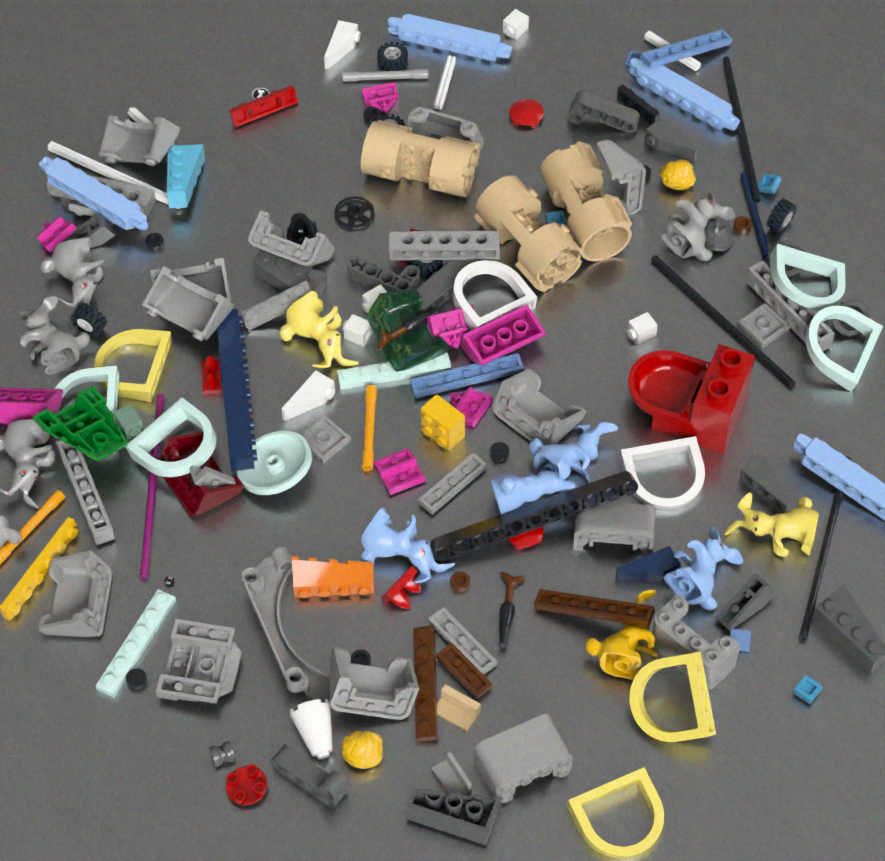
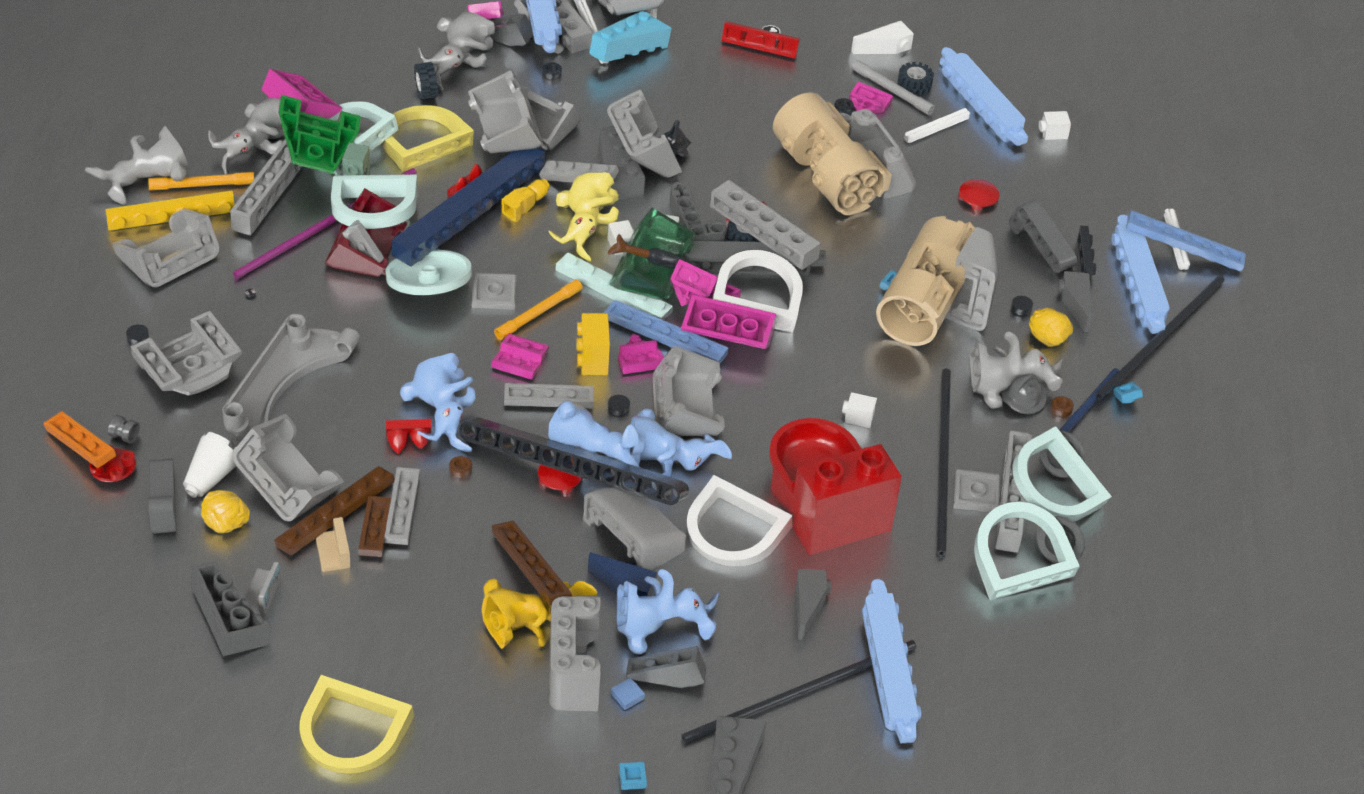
camera: 40 degrees right, 10 degrees down
light grey animal [20,296,90,375] -> none
light aqua plate [96,589,176,698] -> none
white slope [281,371,335,421] -> none
orange wedge [292,556,374,598] -> none
black wheel [334,196,375,230] -> none
black tile [351,649,371,666] -> none
tan cylinder [474,175,584,292] -> none
light grey windscreen [474,714,573,803] -> none
black piece [499,572,525,647] -> none
light yellow window [630,651,716,742] -> none
light yellow animal [724,492,819,557] -> none
black wheel [766,198,797,234] -> none
none -> orange plate [43,411,116,468]
none -> yellow piece [502,179,550,222]

